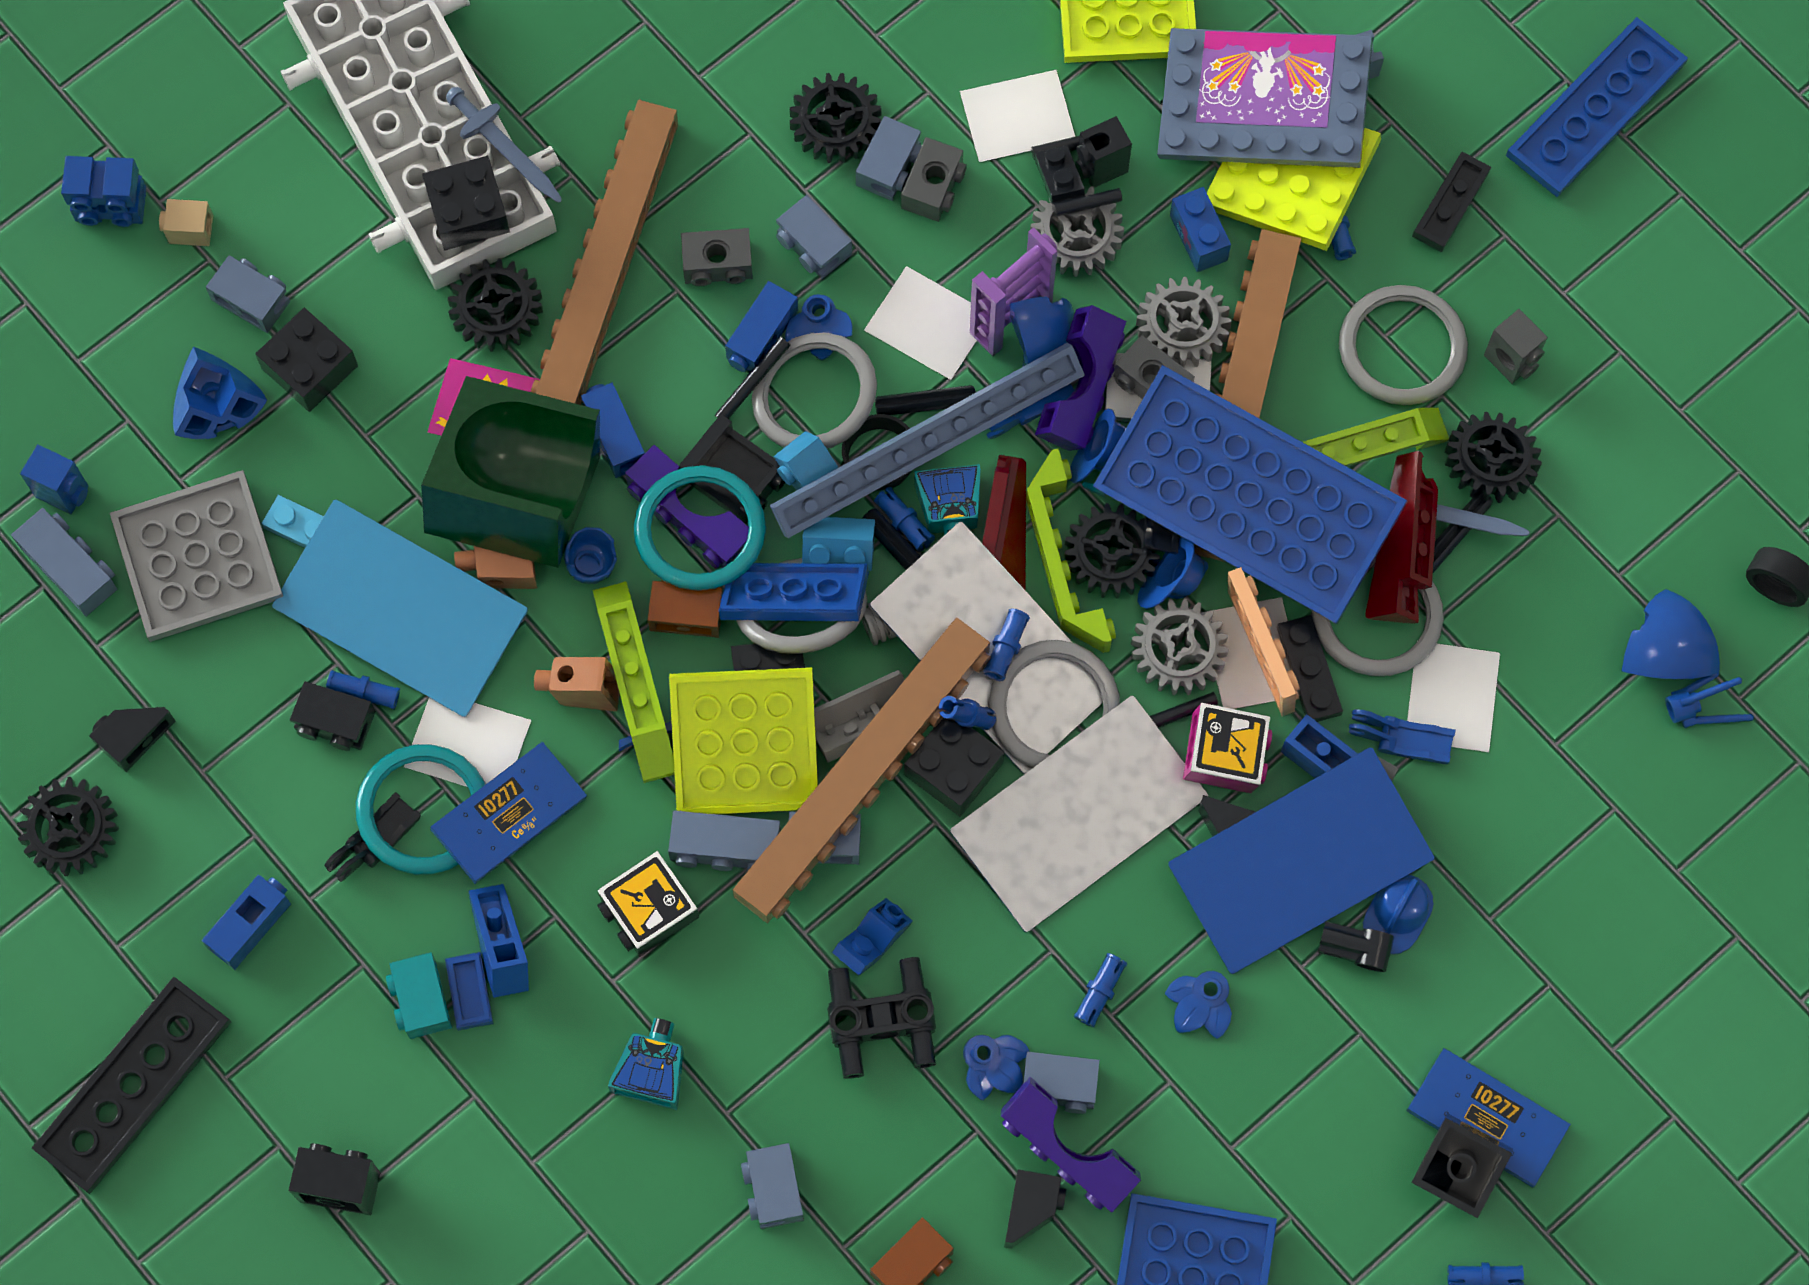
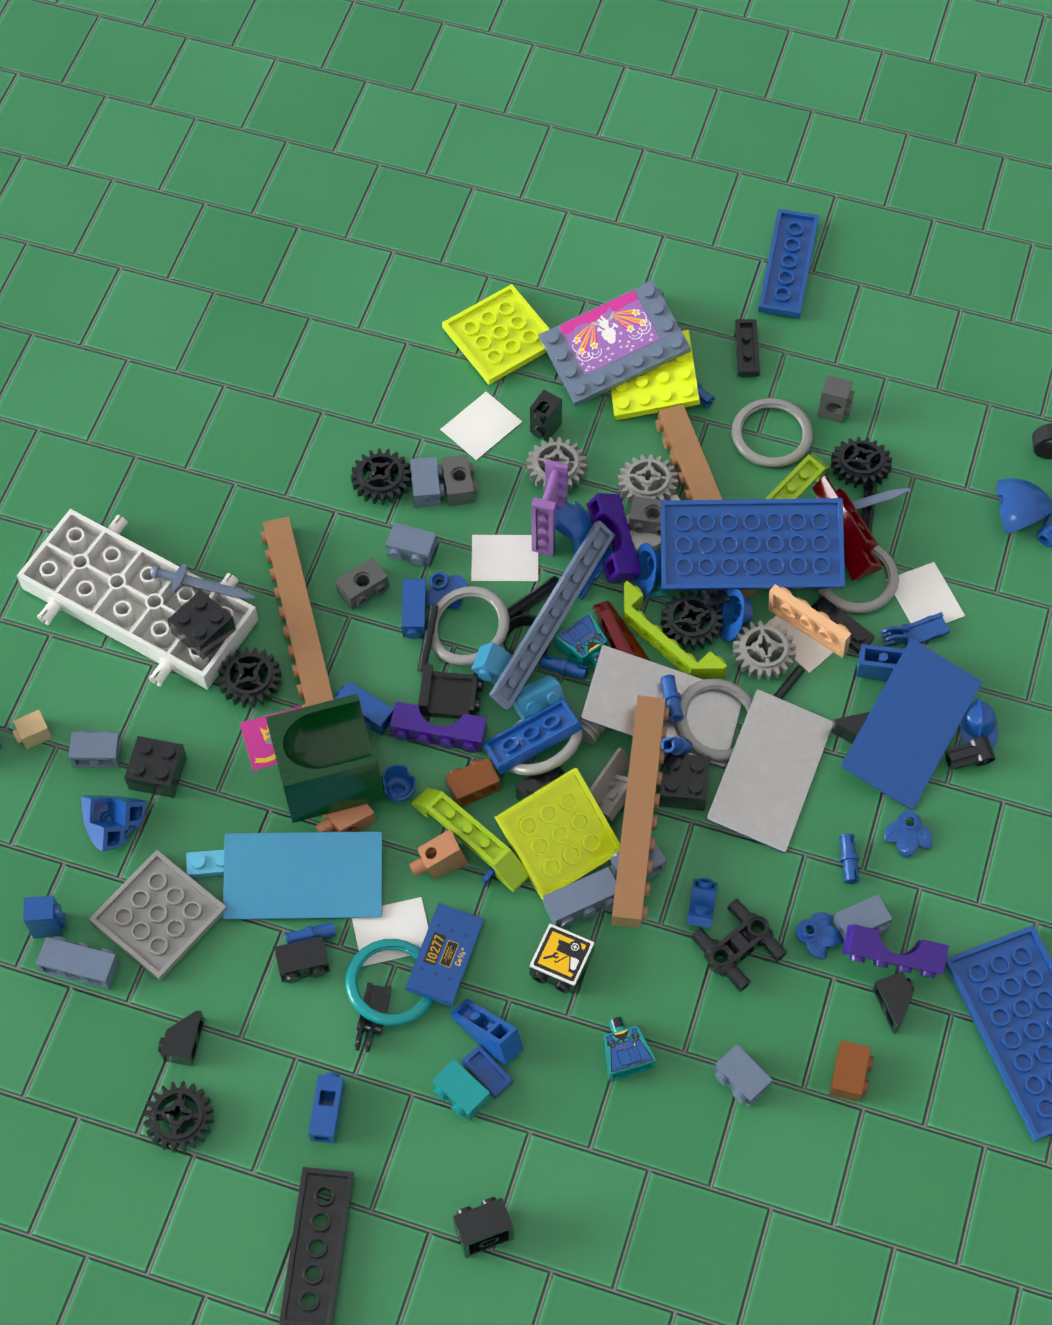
camera: 30 degrees left, 10 degrees down
teal wedge [633,465,766,590] -> none
black axle [862,508,921,570] -> none
black plate [1031,135,1122,217] -> none
blue brick [1170,187,1231,272] -> none
piece [1183,703,1272,793] -> none

